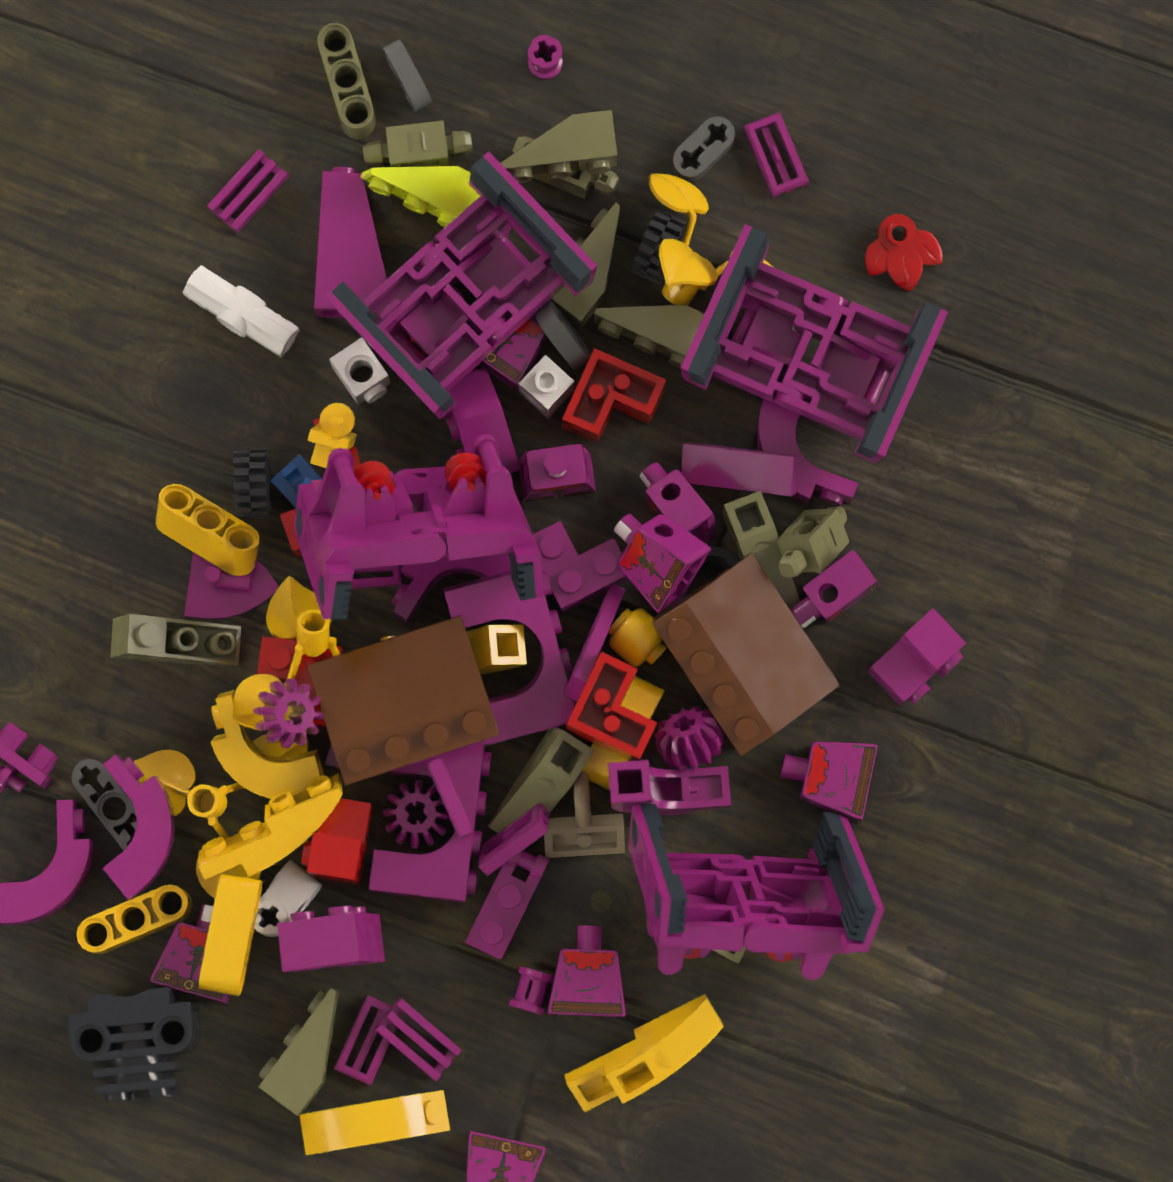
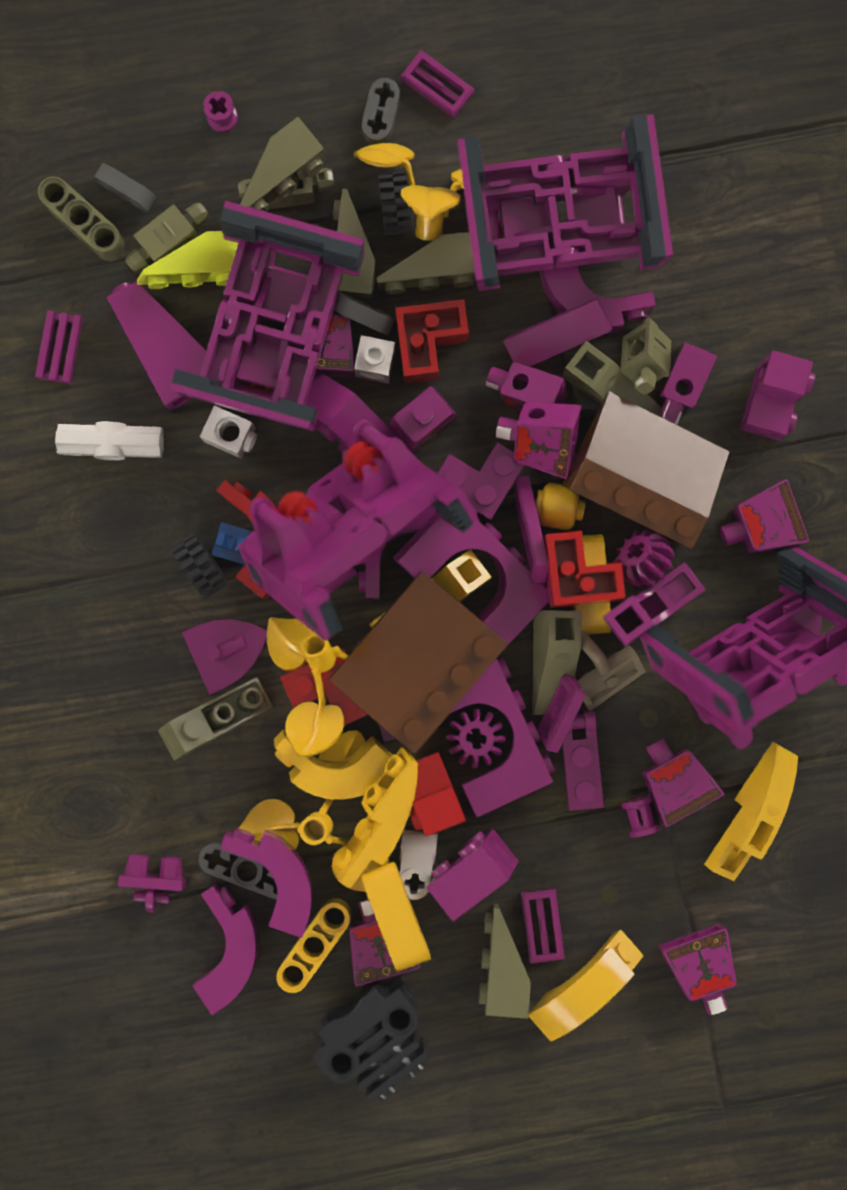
camera: 30 degrees left, 5 degrees up
yellow beam [155,484,259,576] -> none
magenta gear [253,679,324,748] -> none
yellow hips [307,403,357,468] -> none
magenta tile [374,998,462,1081] -> none
magenta tile [427,757,474,840] -> none
red plate [865,214,942,291] -> none

